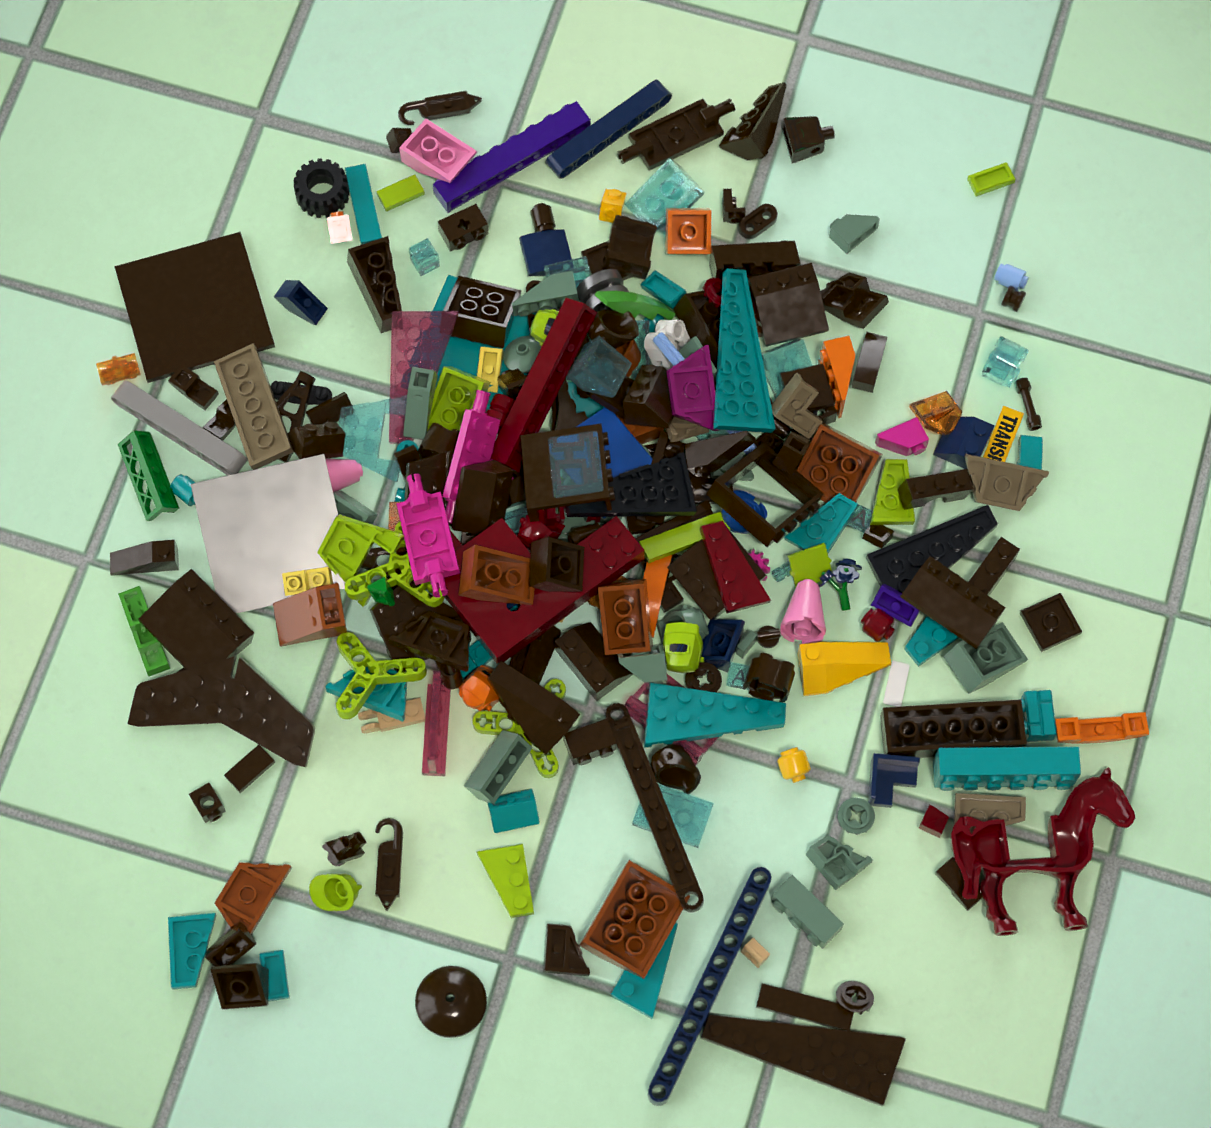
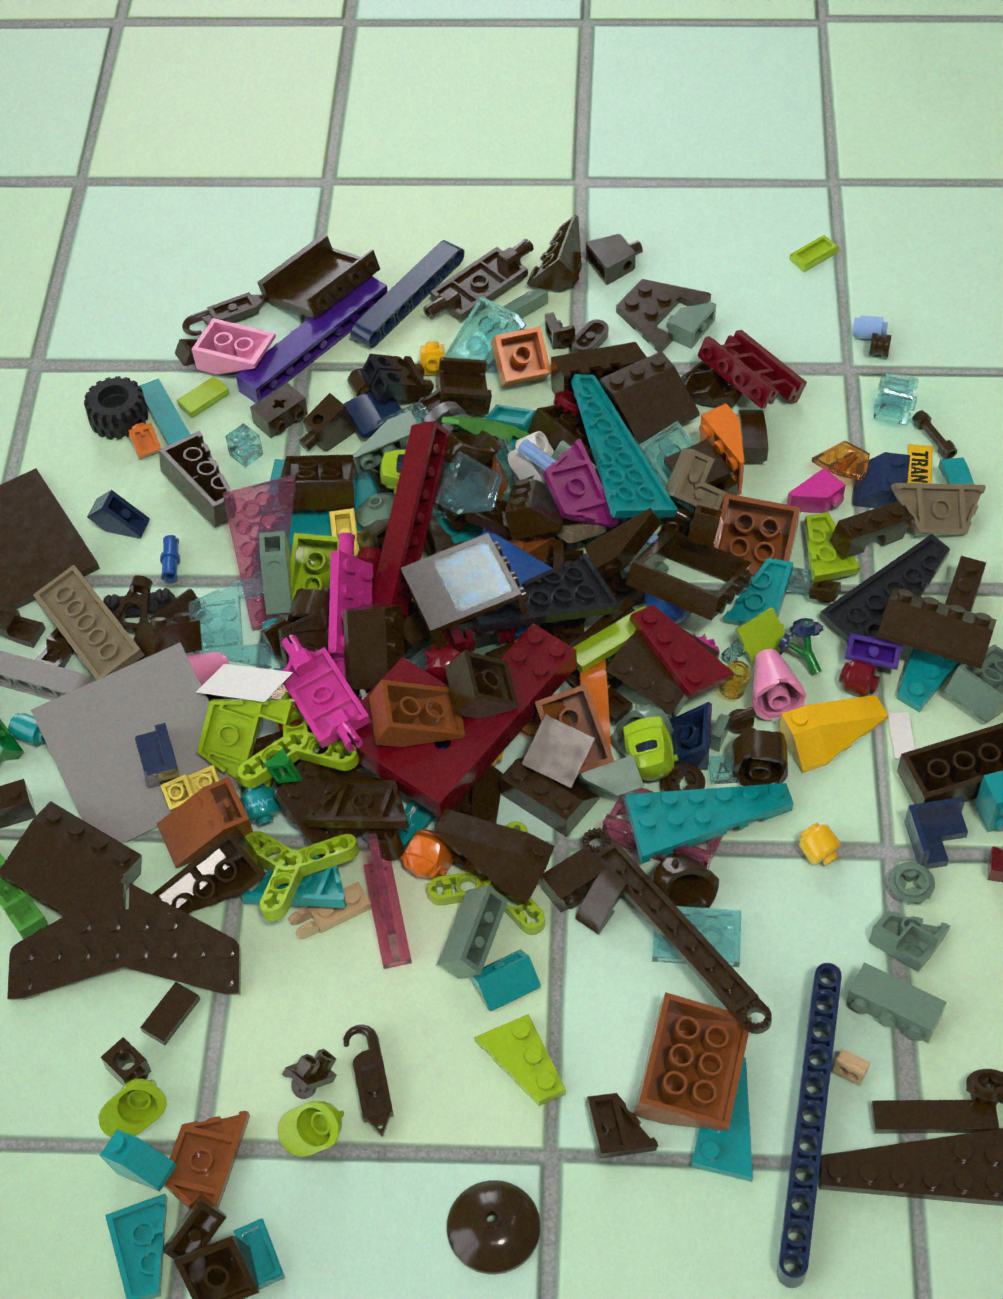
camera: 10 degrees left, 15 degrees down
none -> lime piece [98,1078,167,1137]
none -> teal slope [99,1130,177,1192]
none -> dark blue panel [135,723,180,789]
none -> dark brown wedge [152,827,266,914]
none -> blue pin [160,535,180,583]
none -> white sticker [196,664,293,702]
none -> teal head [240,783,280,826]
none -> dark brown panel [257,234,380,319]
none -> dark brown torso [299,393,356,451]
none -> hips [361,354,434,403]
none -> sand green slope [498,288,548,324]
none -> tile [521,714,595,789]
none -> dark brown slope [575,868,629,935]
none -> dark brown wing [616,279,711,352]
none -> dark red fence [697,330,807,409]
none -> clear yellow brick [719,661,751,700]

